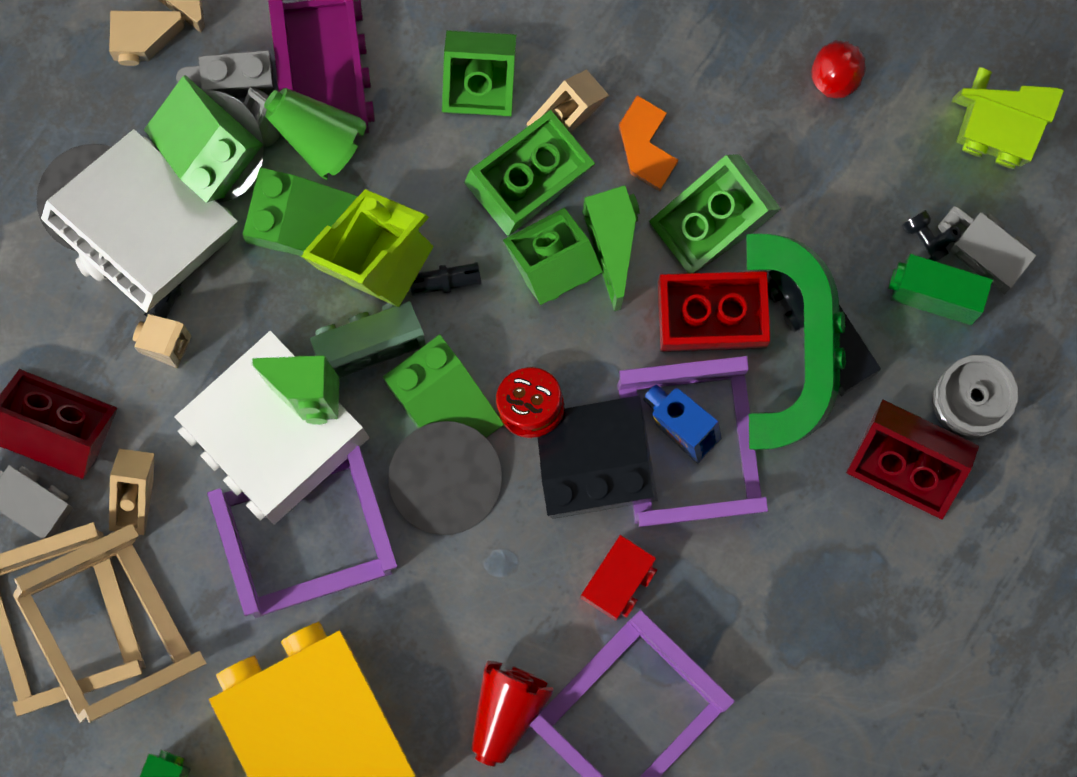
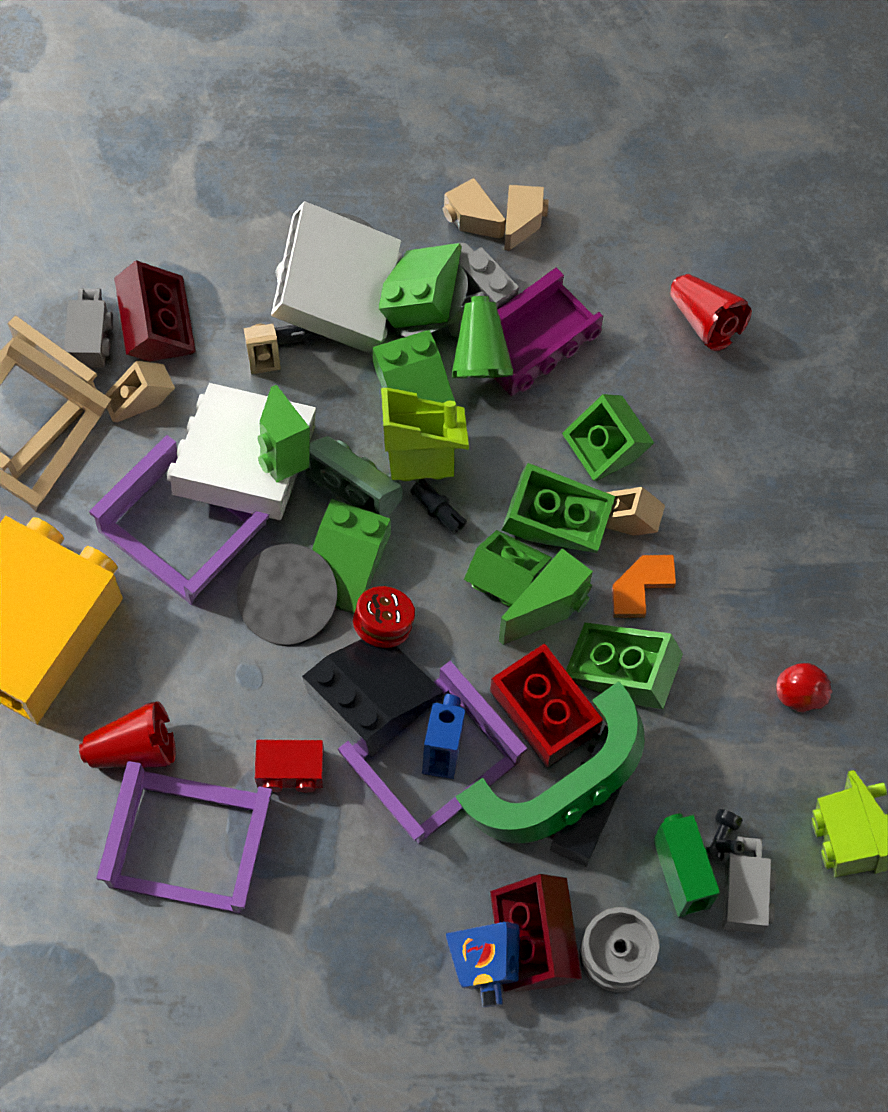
camera: 60 degrees right, 15 degrees down
none -> blue torso [446,922,520,1008]

